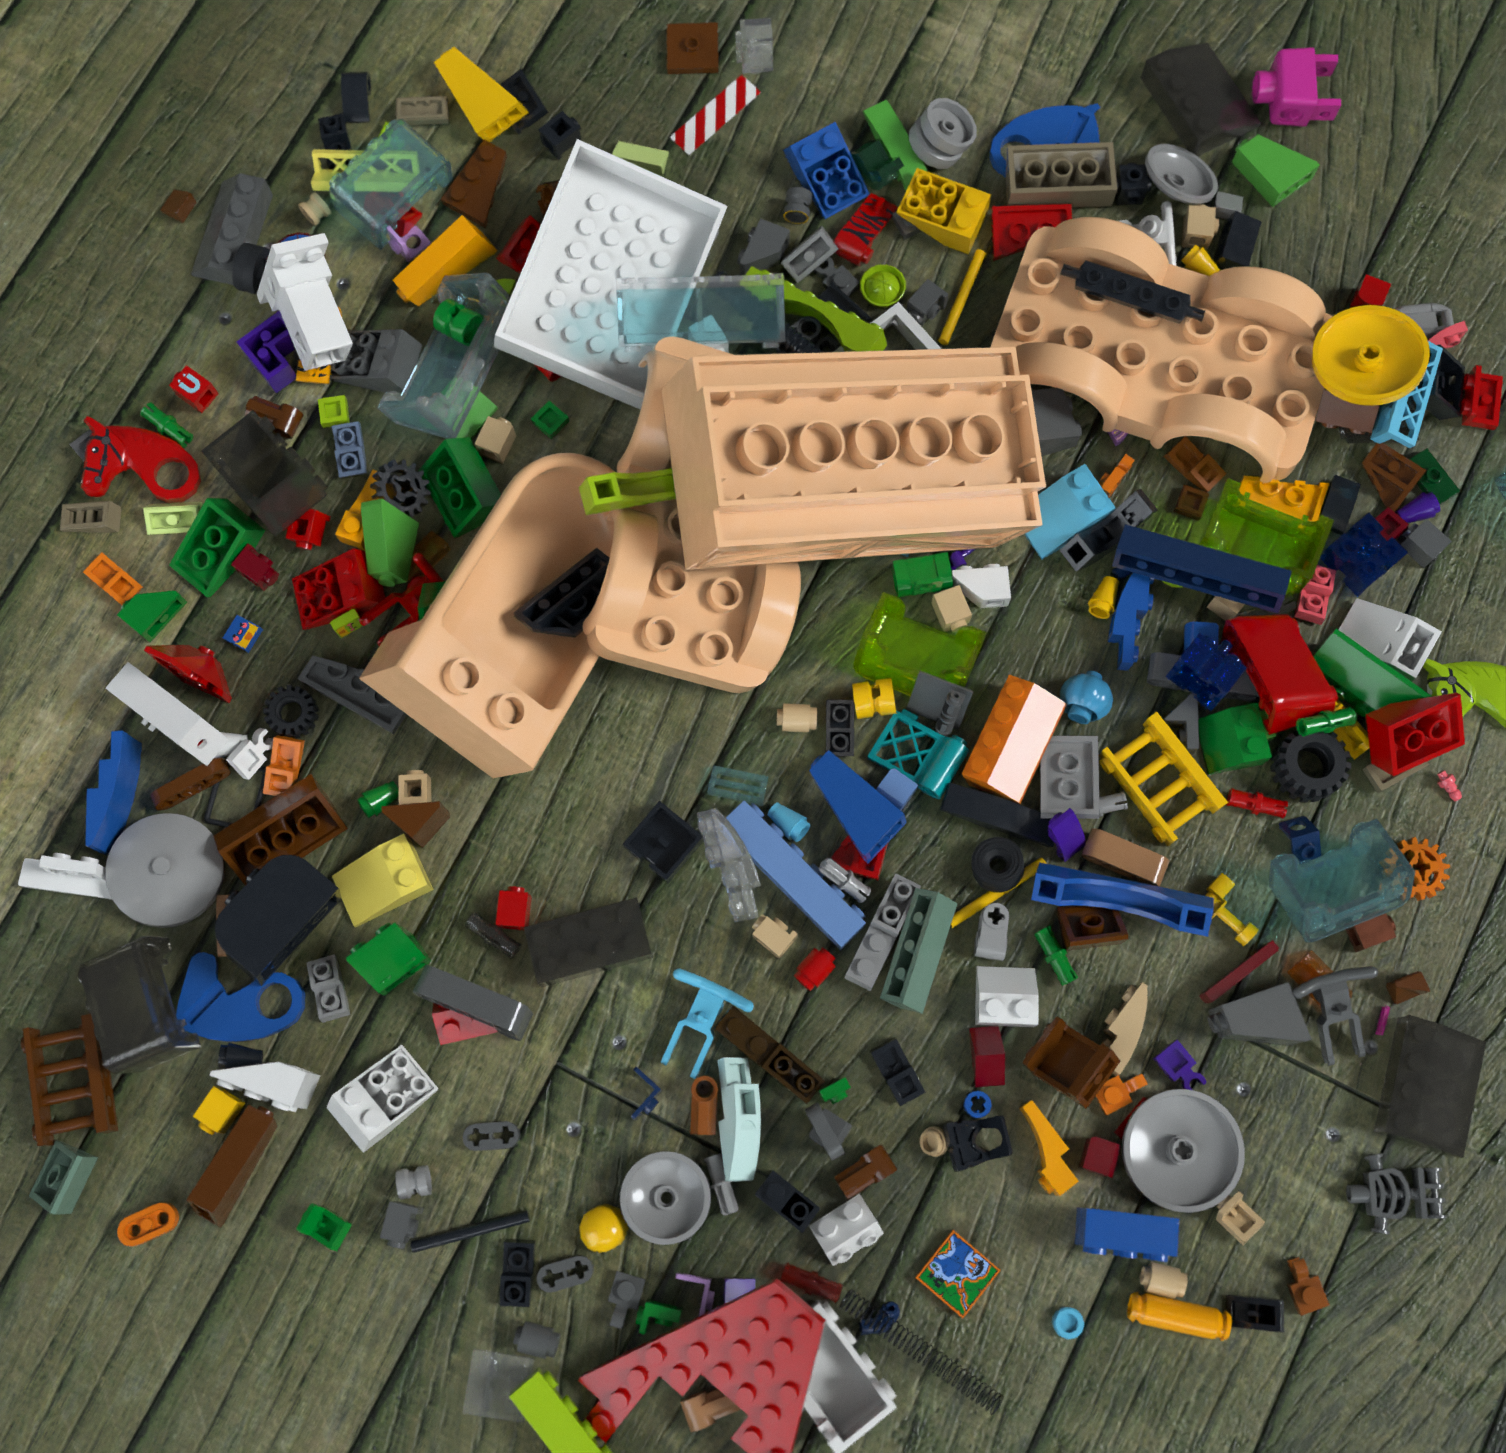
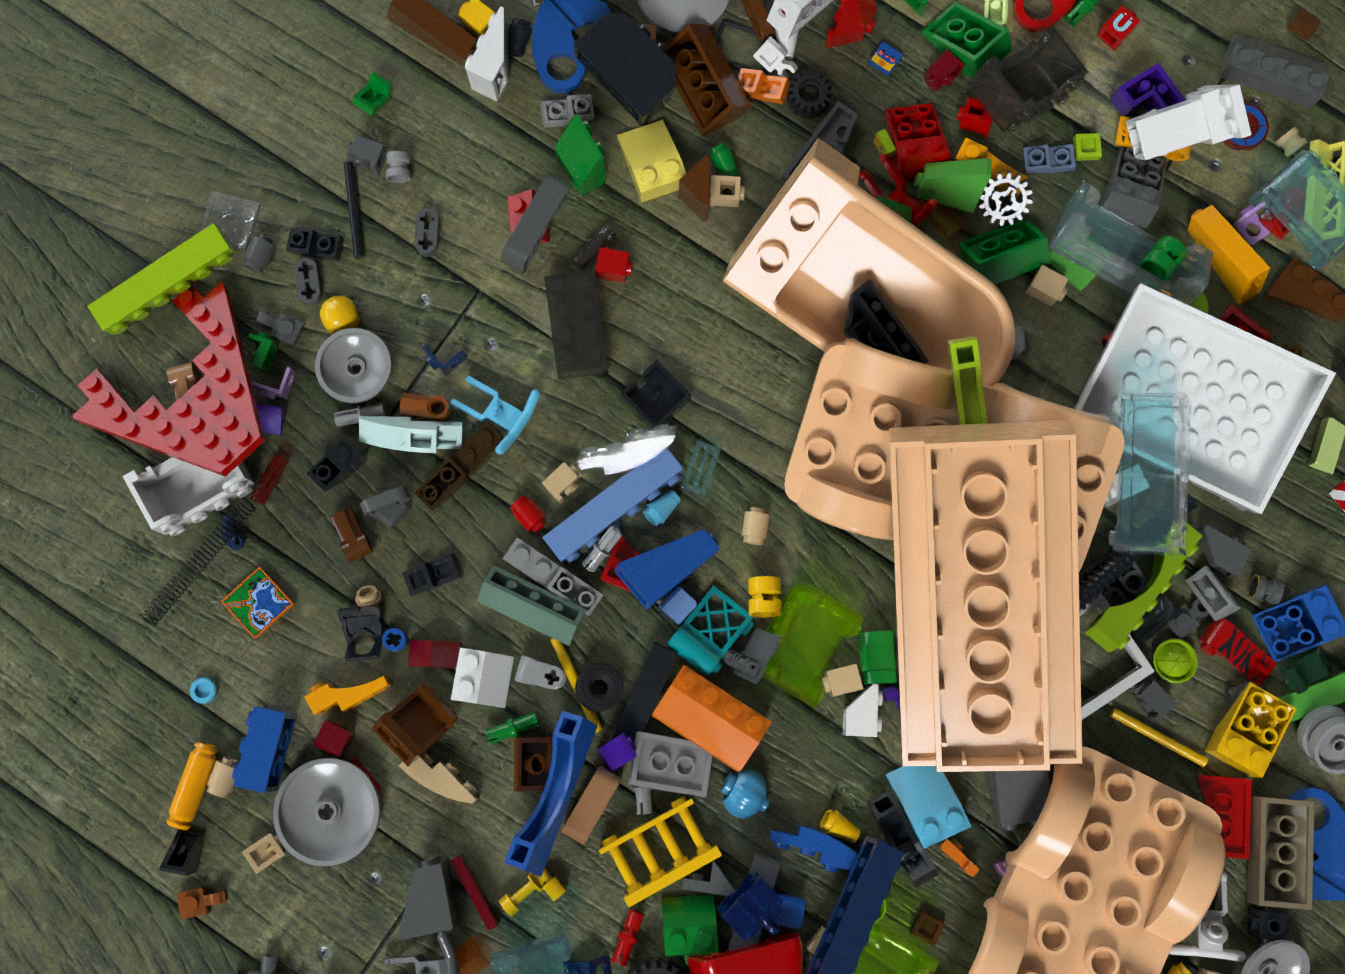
camera: 90 degrees right, 5 degrees up
black tyre [232,243,270,294] -> none
reddish brown piece [245,396,304,439] -> none
white slope [326,1045,438,1153] -> none
green plate [531,401,570,440] -> none
white bracket [809,1194,883,1266] -> none
green plate [819,1077,851,1105] -> none
black slope [826,700,855,756] -> none
black plate [1060,260,1206,324] -> none
orange plate [1095,1074,1148,1116] -> none
dark purple plate [1153,1040,1206,1090] -> none
dark orange slope [1163,436,1227,492] -> none

